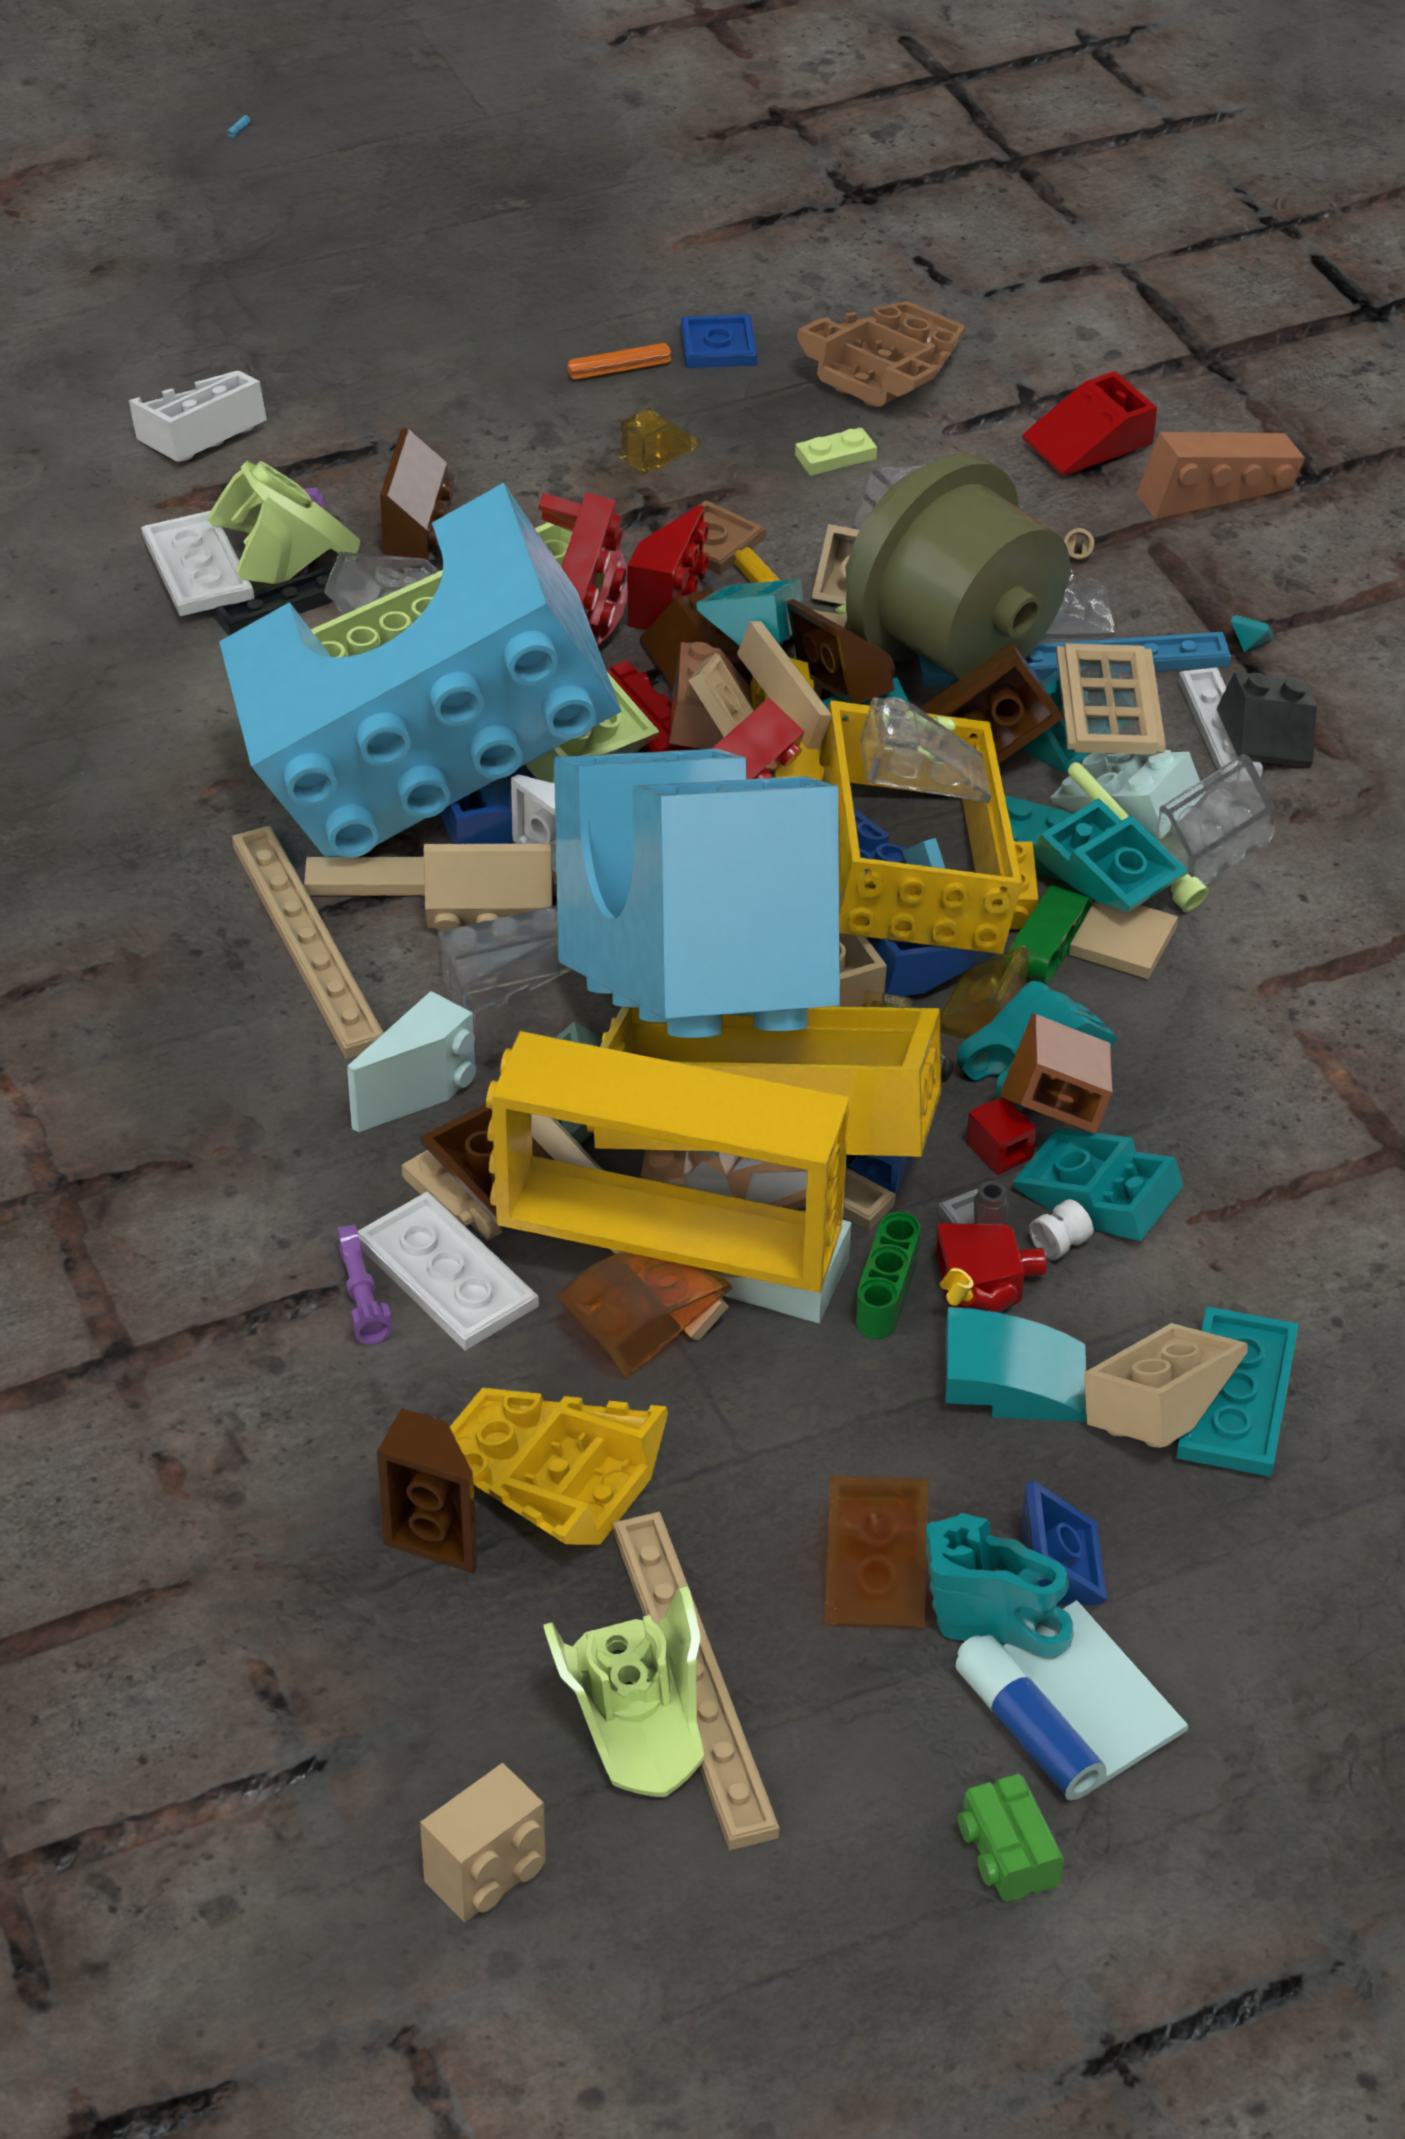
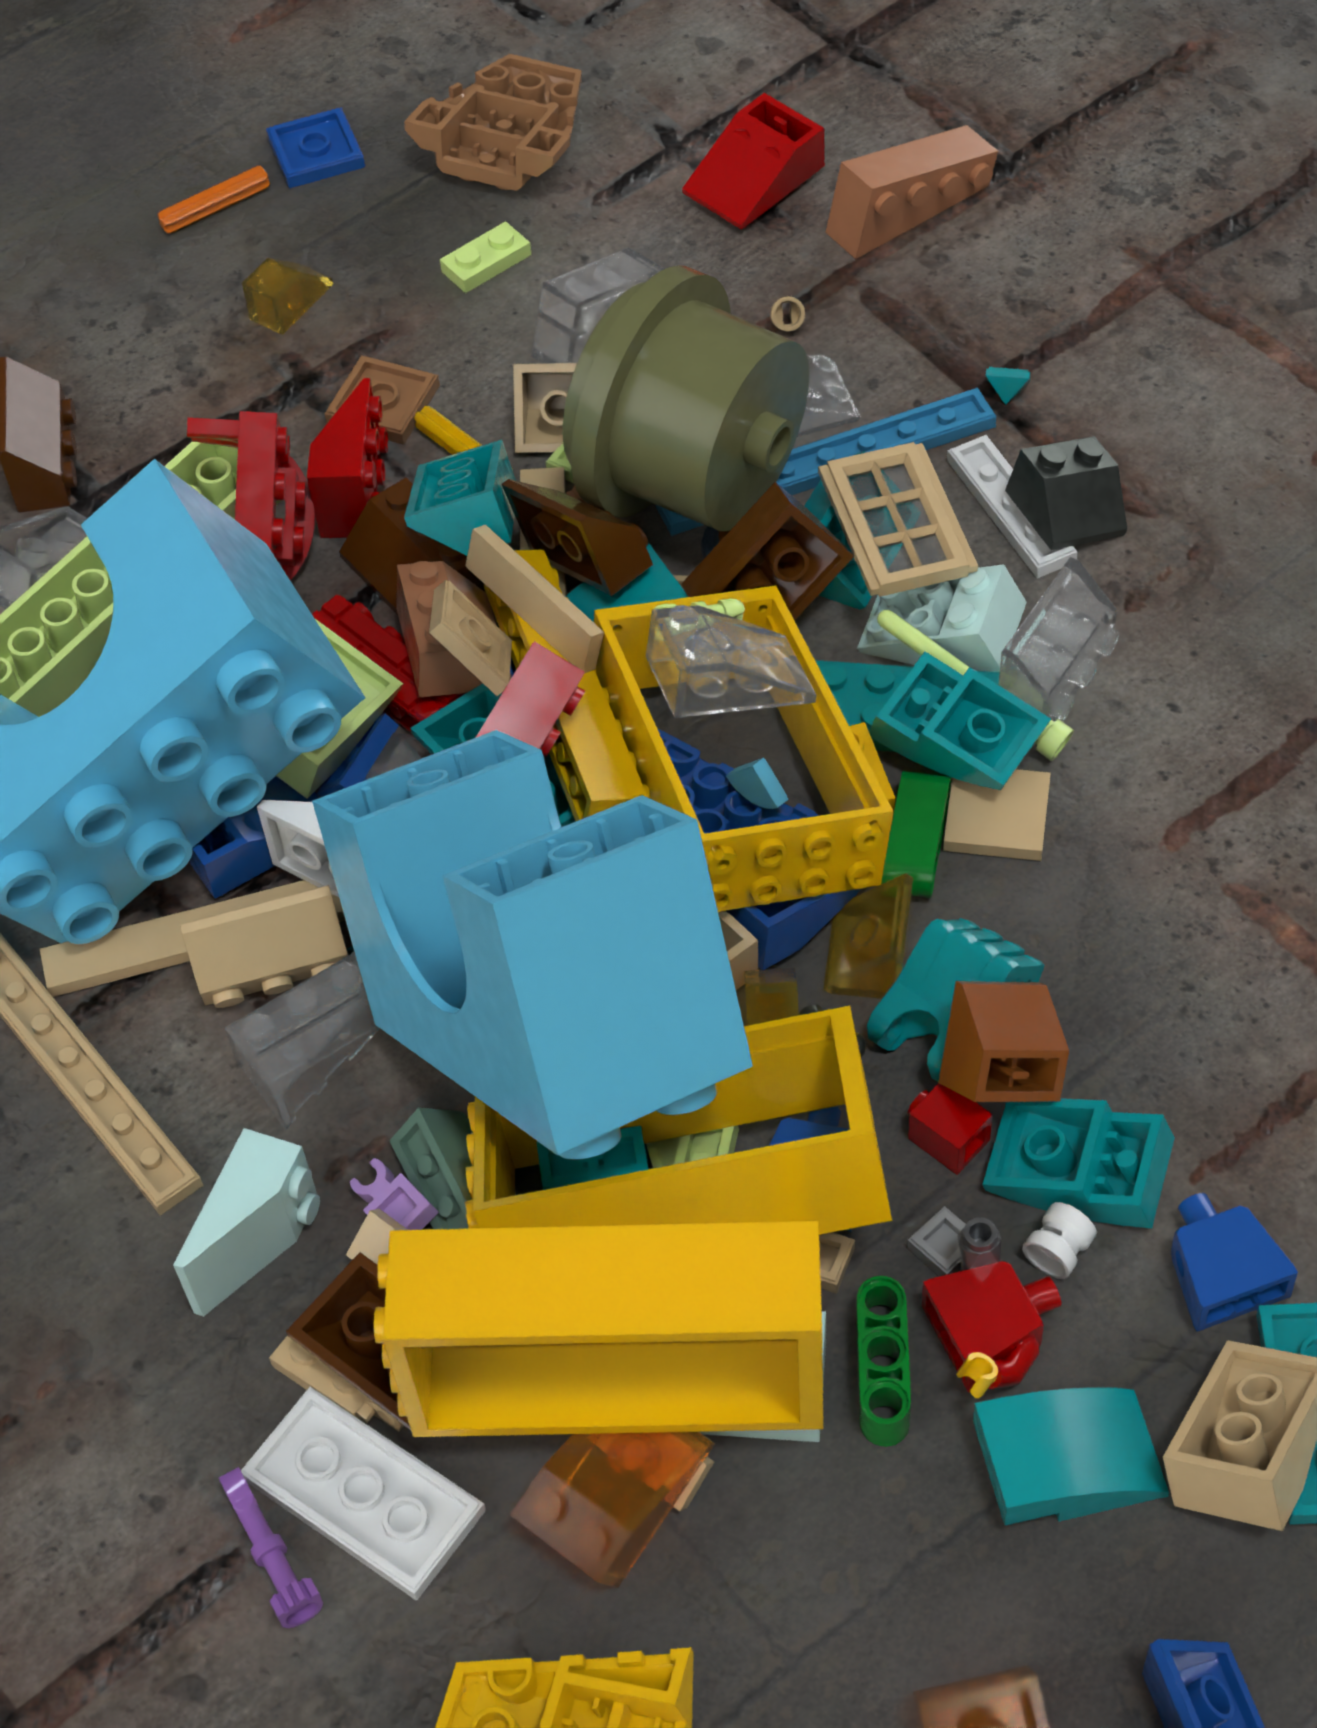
camera: 10 degrees left, 10 degrees up
none -> blue torso [1171,1193,1298,1332]

